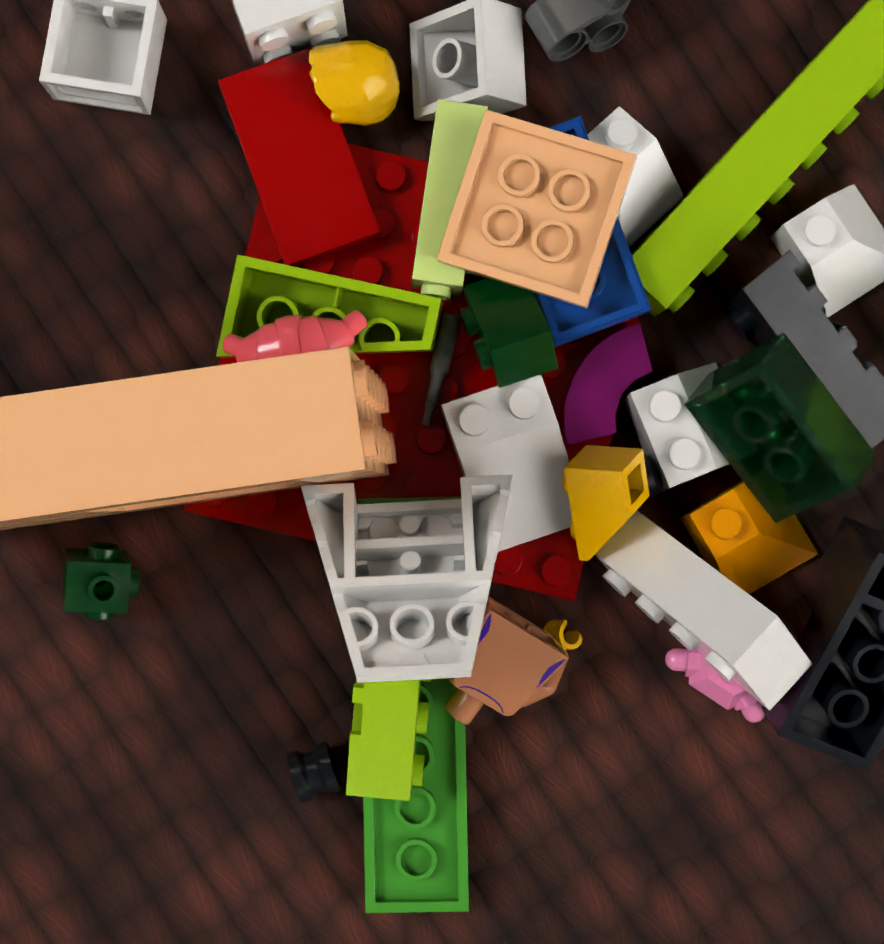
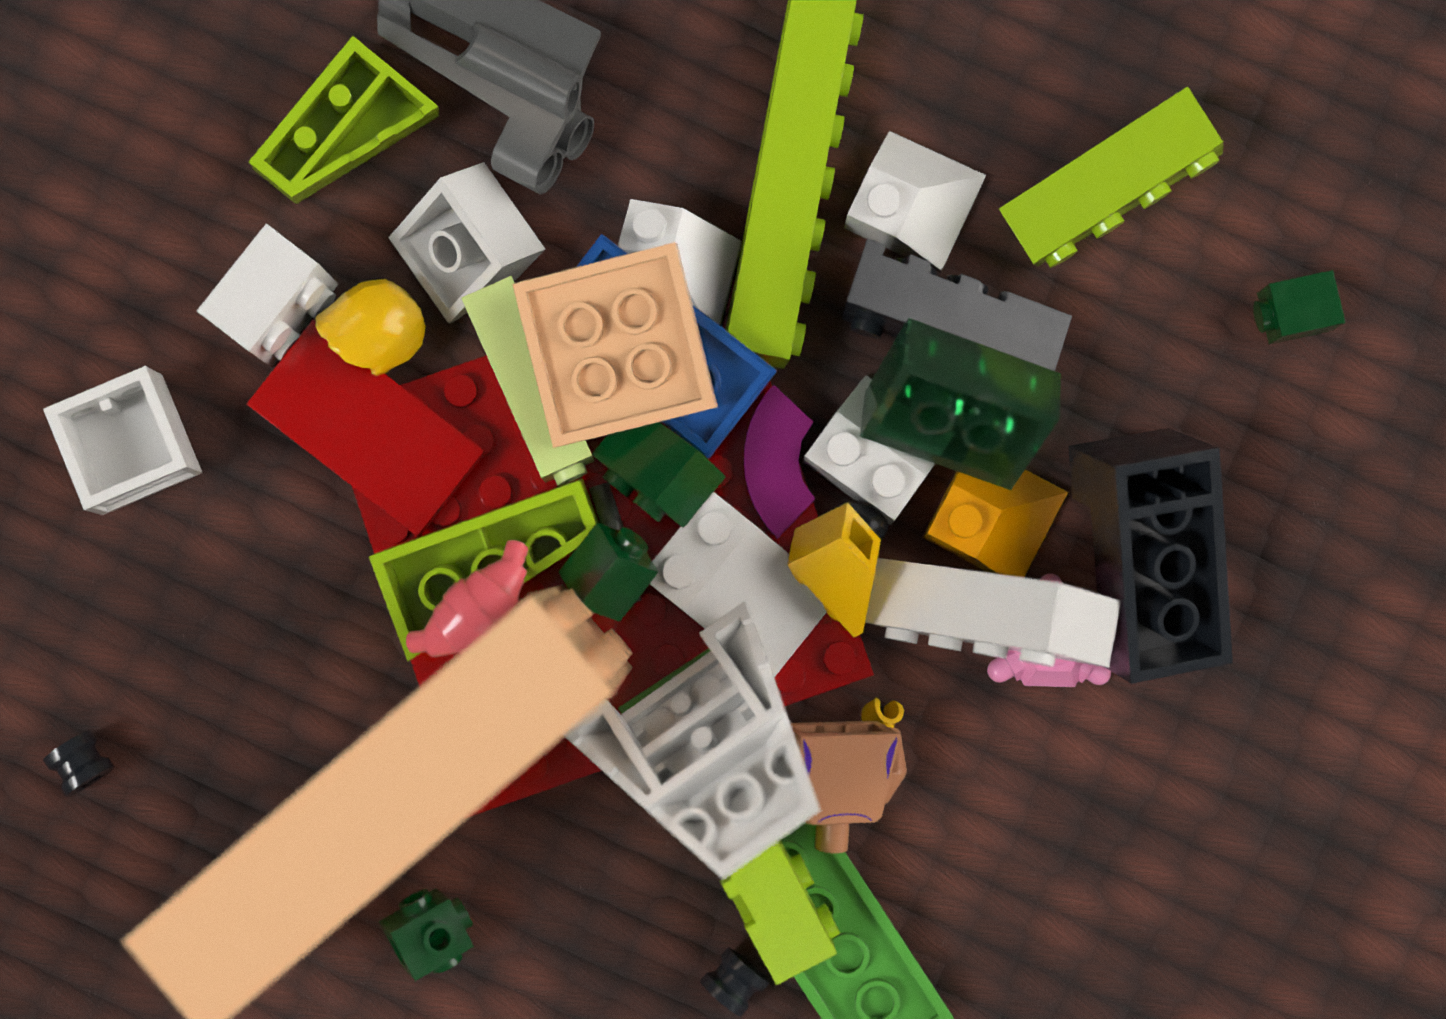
camera: 20 degrees left, 0 degrees up
none -> dark green brick [559,522,659,622]

